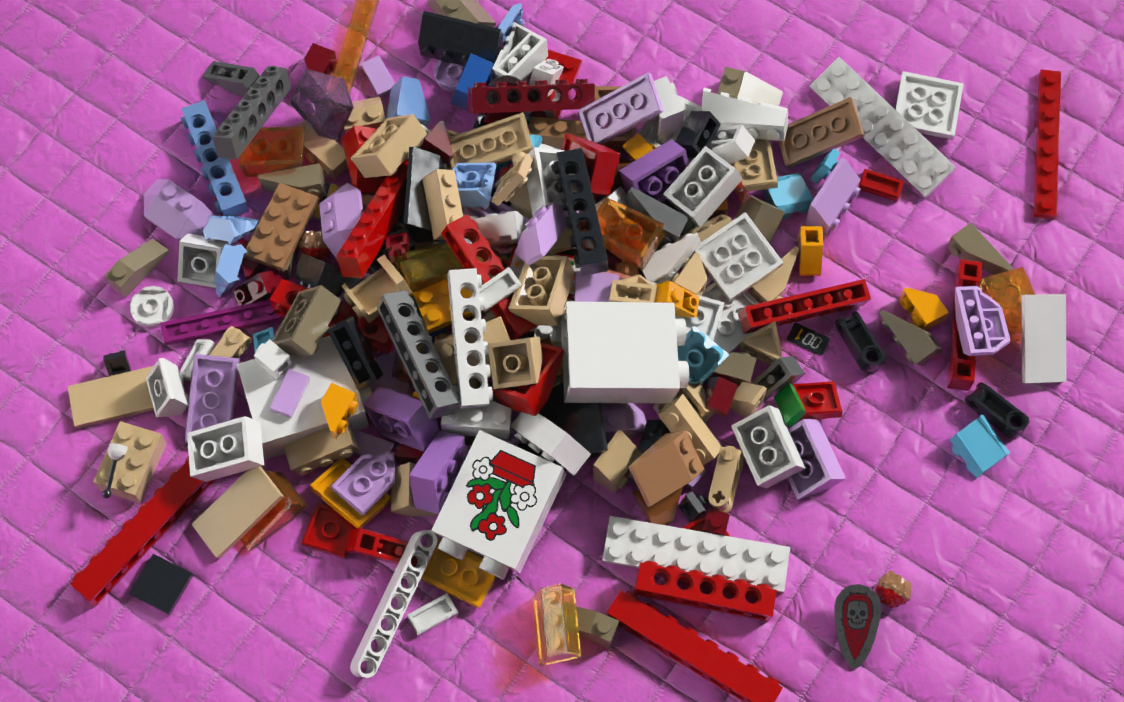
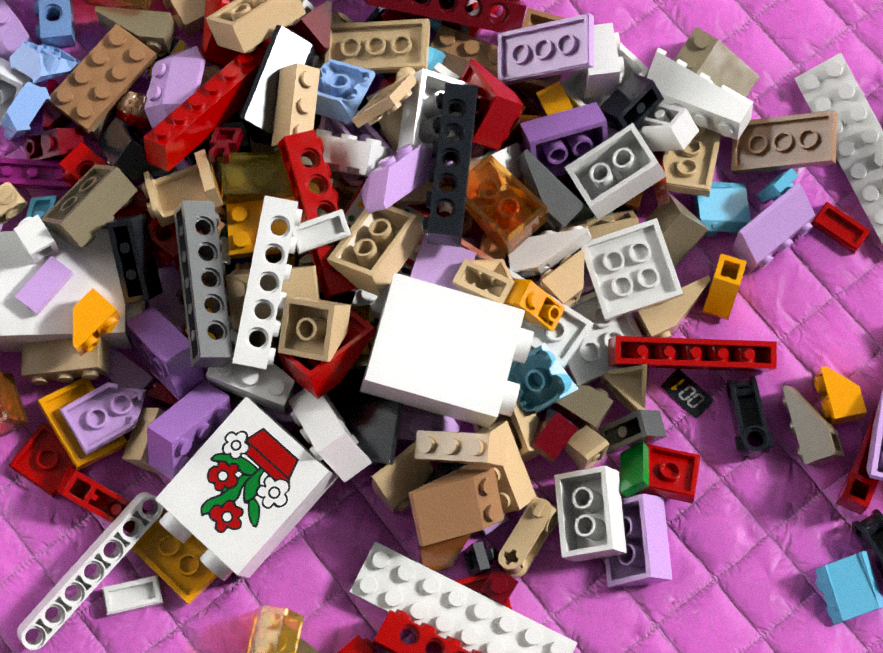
camera: 15 degrees right, 5 degrees up
none -> tan brick [414,430,507,466]

